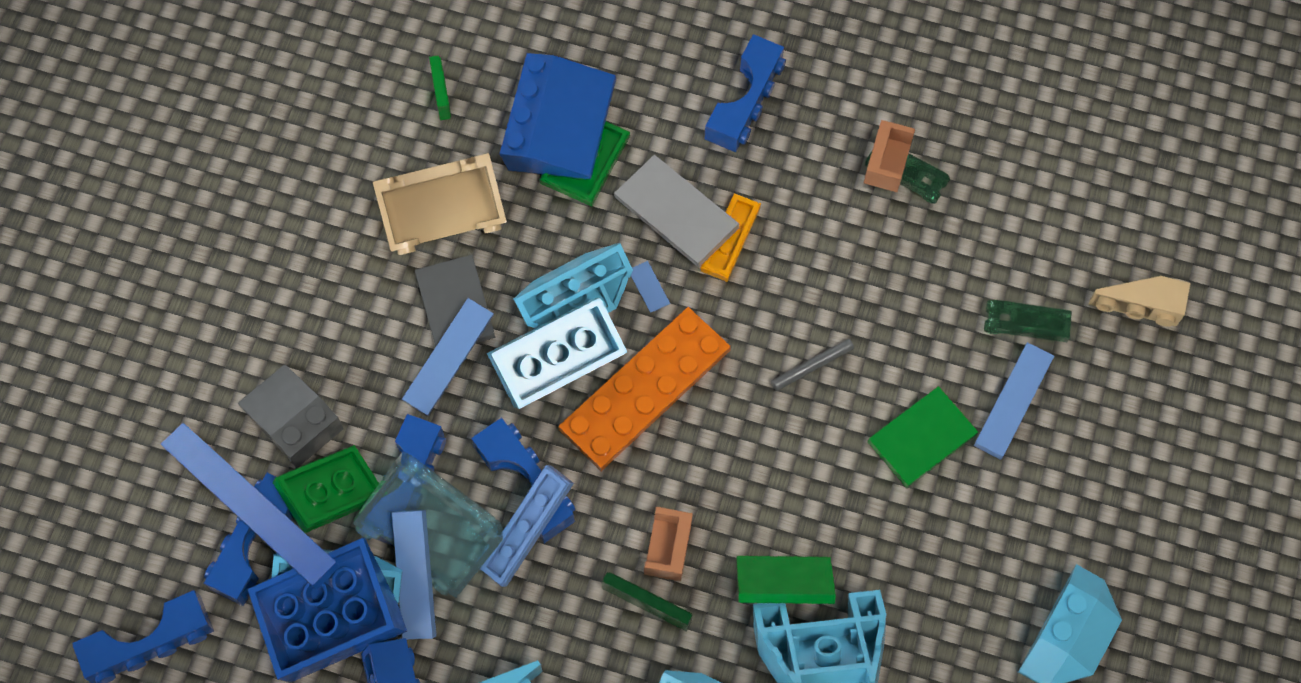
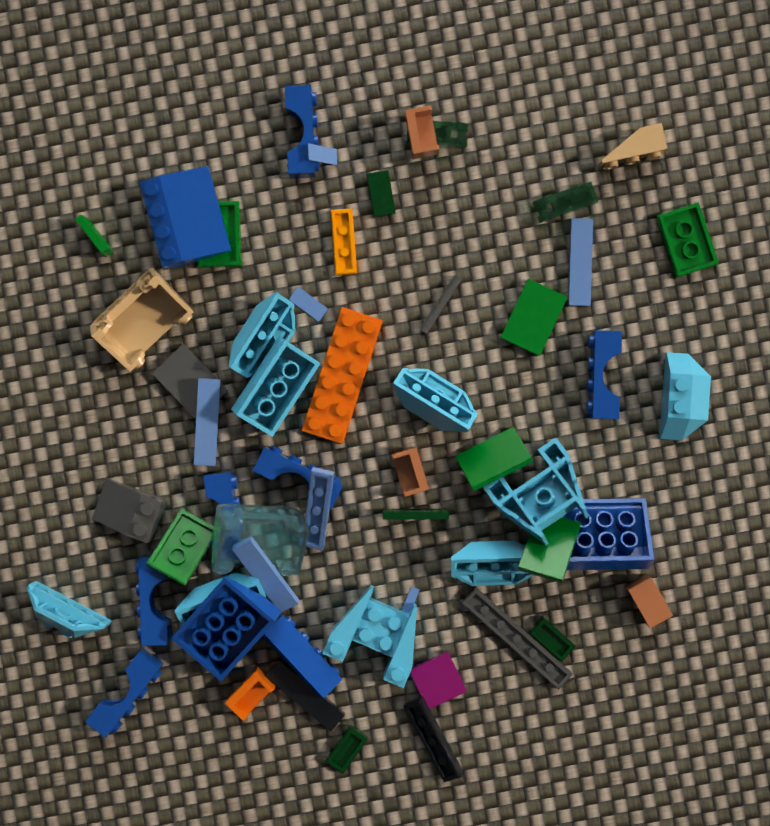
camera: 30 degrees left, 20 degrees up
tile [161,423,340,590] -> none
light grey tile [614,154,739,268] -> none
none -> medium azure wedge [27,581,112,638]
none -> medium blue sticker [308,143,337,165]
none -> dark green tile [367,170,396,218]
none -> medium azure wedge [392,368,478,432]
none -> blue arch [586,330,622,419]
none -> green tile [655,202,719,278]

